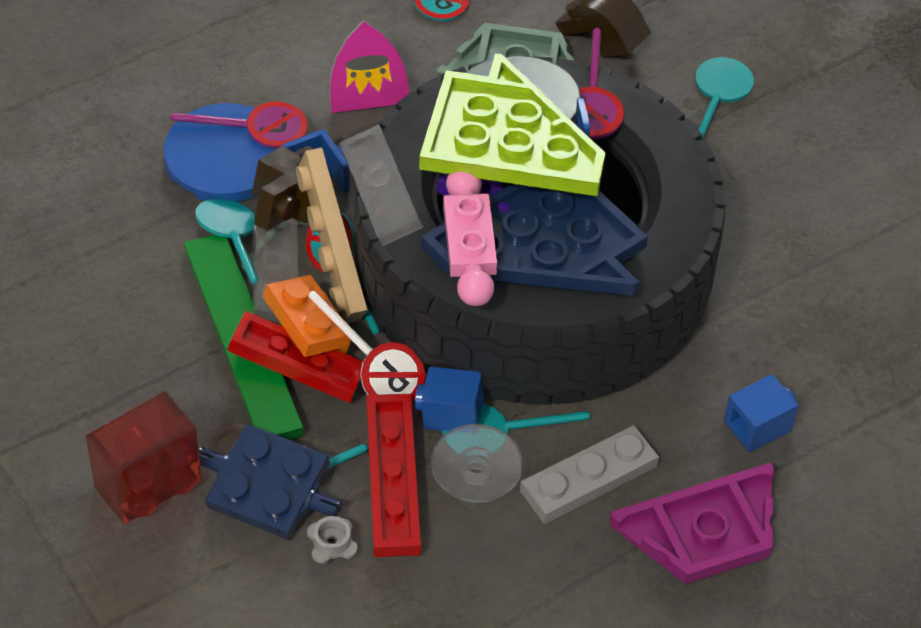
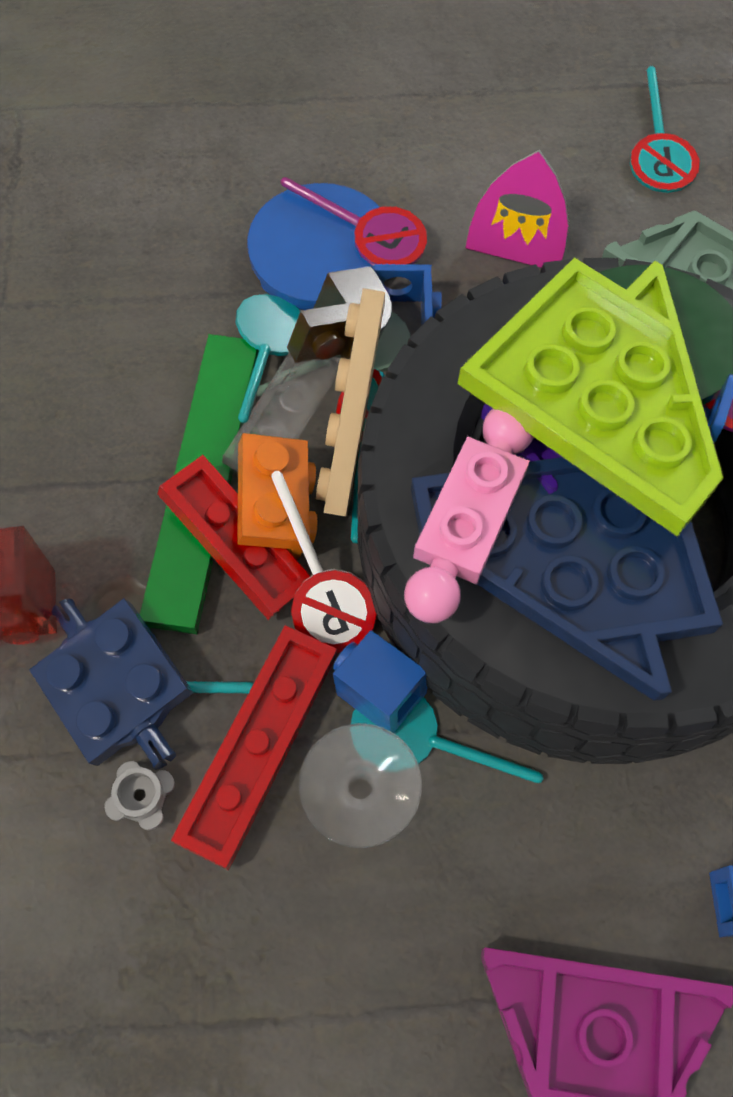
camera: 30 degrees right, 15 degrees up
clear plate [340,125,423,246] -> none
light grey plate [520,425,659,524] -> none

